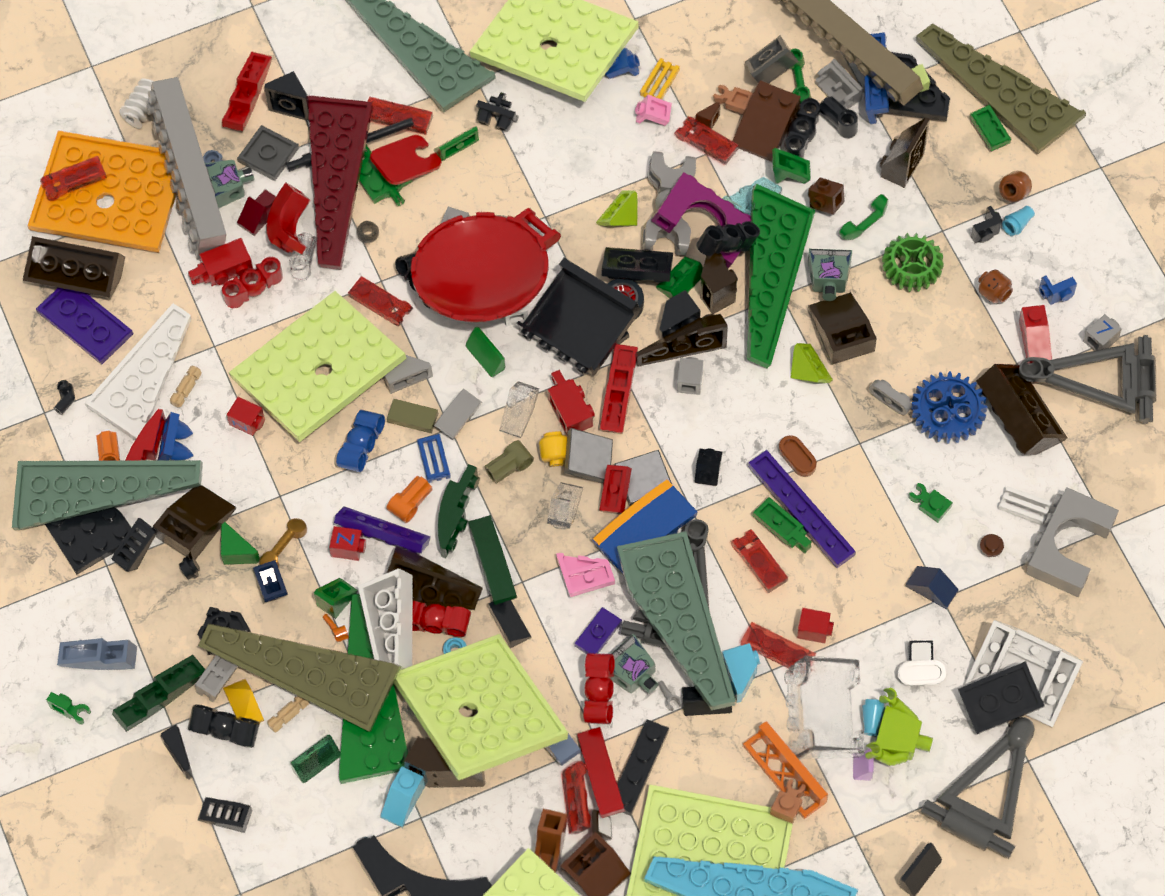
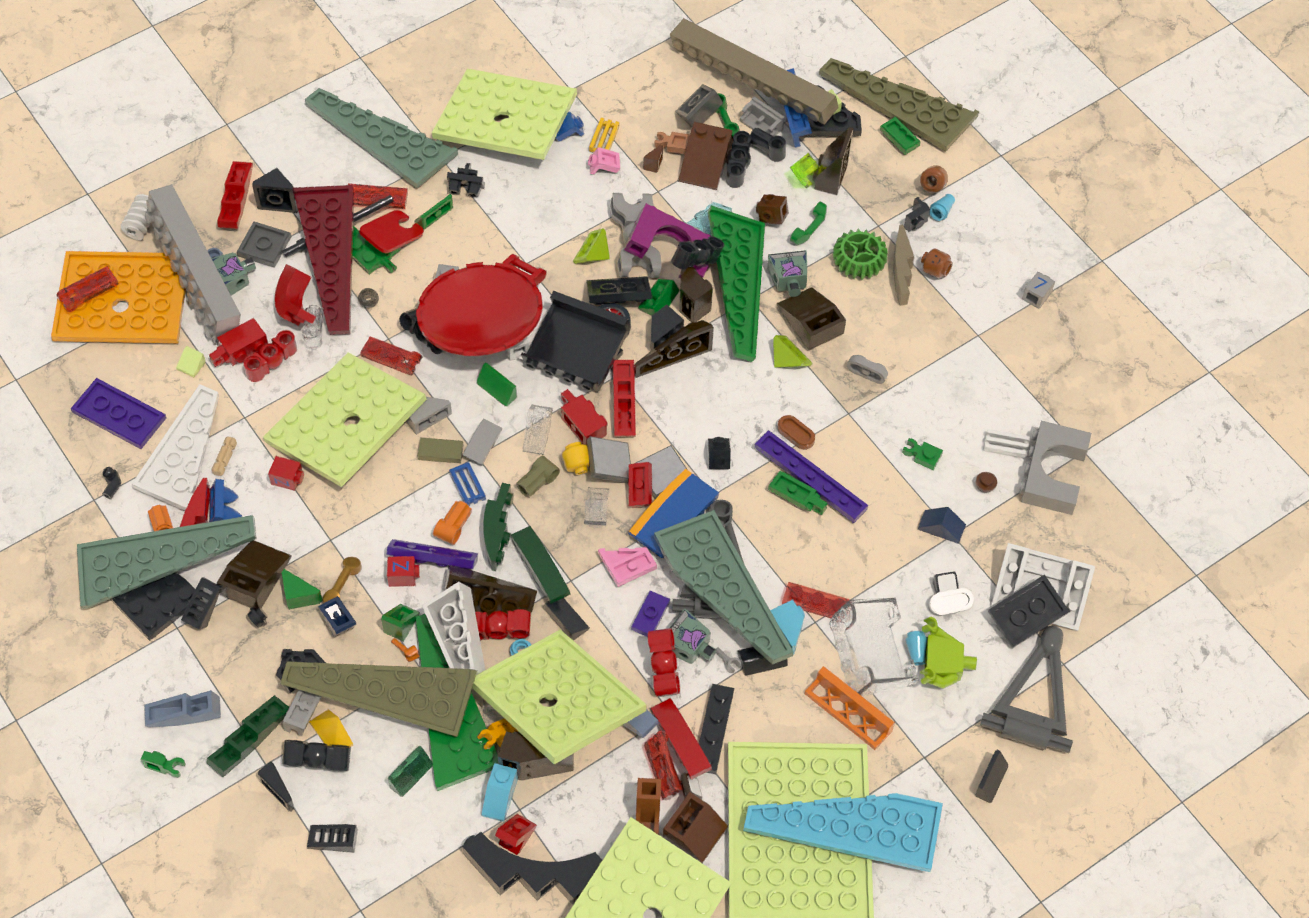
camera: 15 degrees left, 5 degrees down
dark brown slope [22,236,125,298] -> none
dark red slope [237,189,276,236] -> none
tan axle [267,696,310,732] -> none
blue piece [336,410,385,472] -> none
clear red plate [674,116,738,165] -> none
light grey brick [677,357,703,395] -> none
clear red plate [731,529,788,593] -> none
nougat plate [770,779,805,824] -> none
green slope [772,148,811,184] -> none
red brick [797,608,834,644] -> none
lavender slope [853,749,874,780] -> none
blue gear [911,371,987,444] -> none
dark brown slope [976,364,1068,455] -> none
slope [1019,305,1052,363] -> none
dark grey piece [1019,335,1157,424] -> none
blue bracket [1039,275,1077,305] -> none
none -> yellowish green slope [176,346,206,377]
none -> light orange plate [477,718,519,749]
none -> red slope [495,814,537,855]
none -> clear neon green panel [790,153,819,189]
none -> dark tan slope [893,225,914,306]

